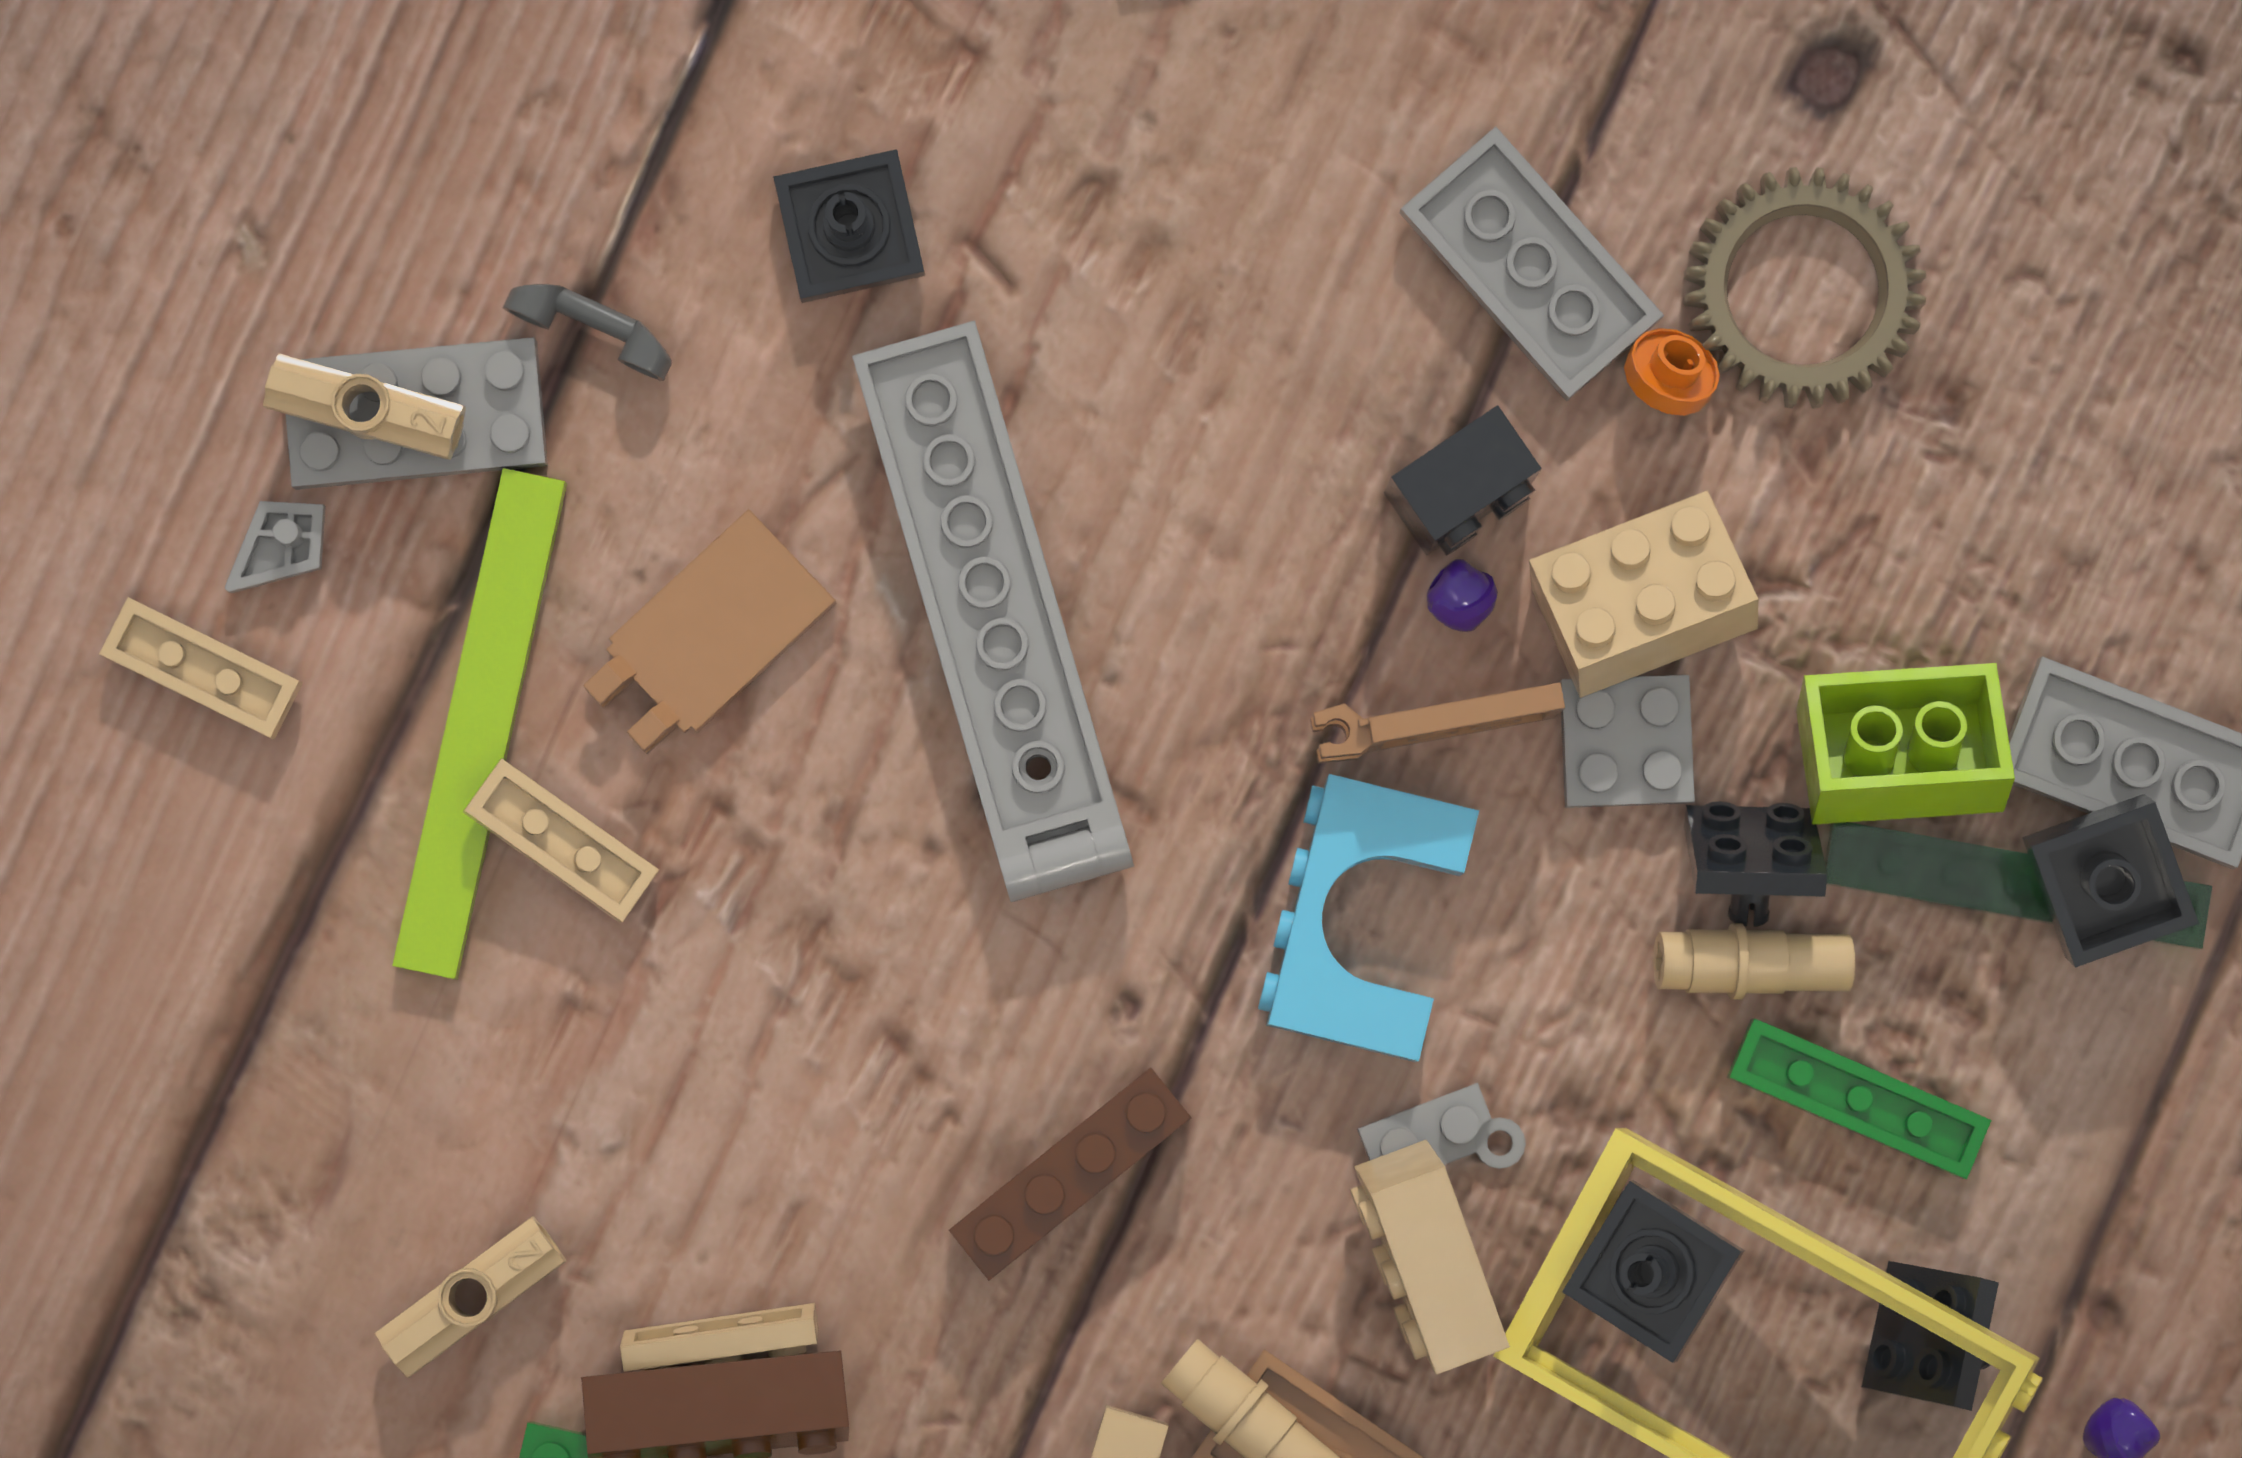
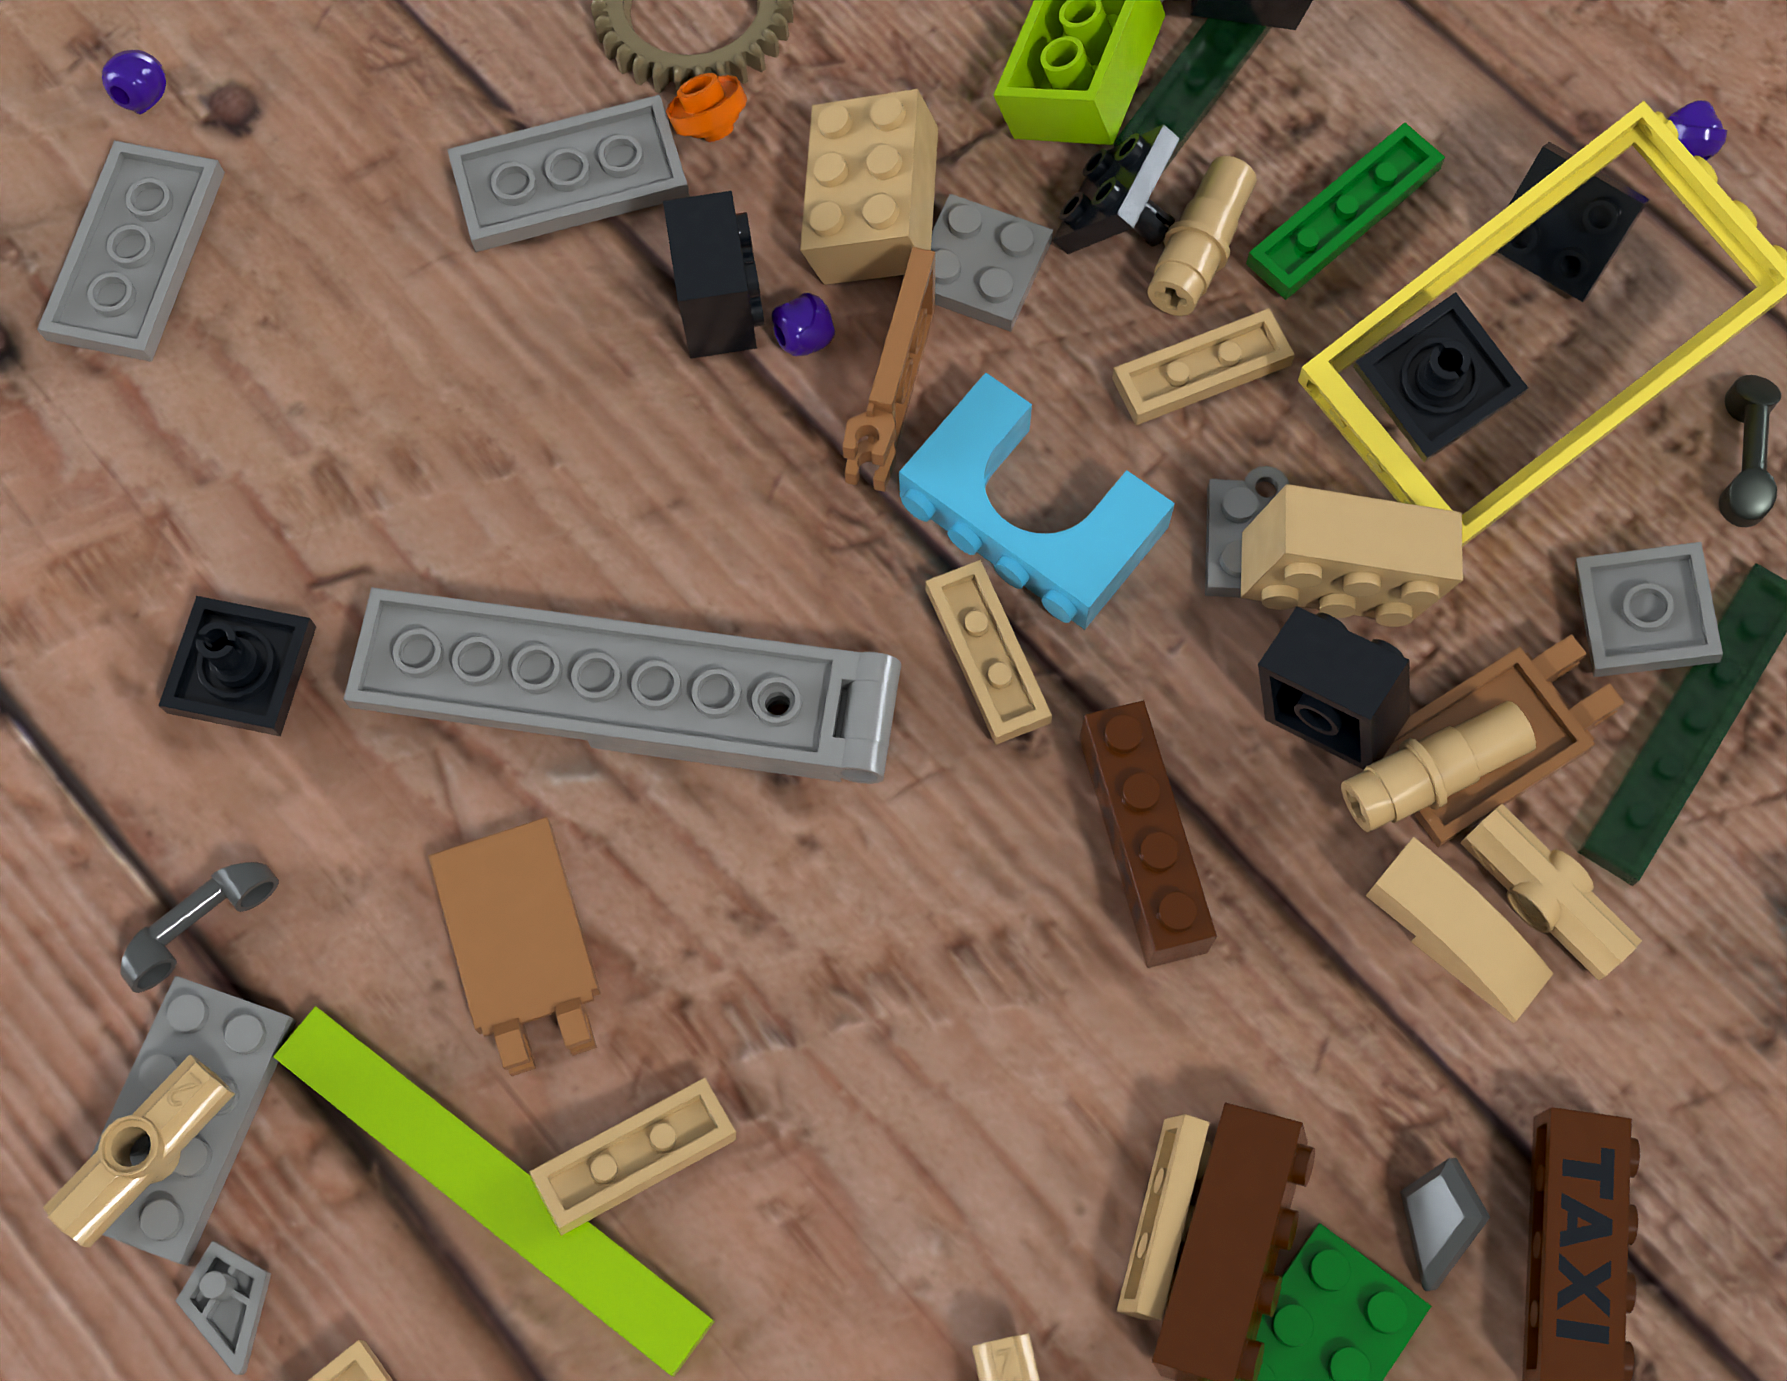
camera: 60 degrees left, 15 degrees down
none -> tan plate [926,560,1052,745]
none -> tan plate [1112,308,1295,425]
none -> black brick [1258,606,1410,770]

